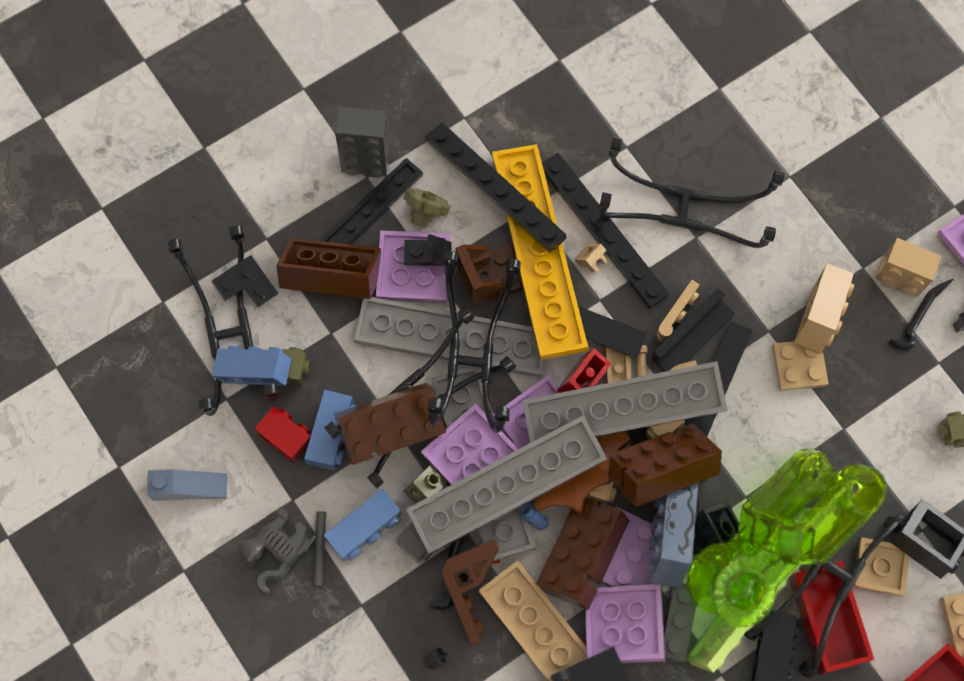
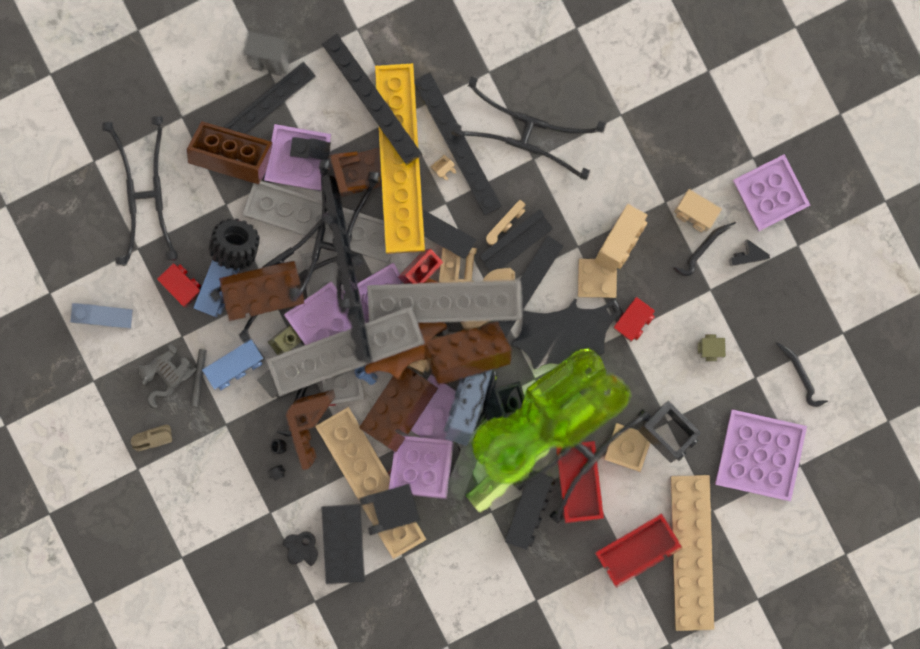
camera: 10 degrees right, 15 degrees up
black plate [211,255,278,308] -> none
medium blue brick [212,346,292,386] -> none
olive brick [282,347,311,386] -> none
olive plant [403,188,451,227] -> none
none -> dark tan arm [130,424,172,451]
none -> black tyre [209,218,260,270]
none -> black hinge [271,439,287,454]
none -> black plate [322,175,373,364]
none -> black animal [512,298,623,369]
none -> red brick [613,297,655,342]

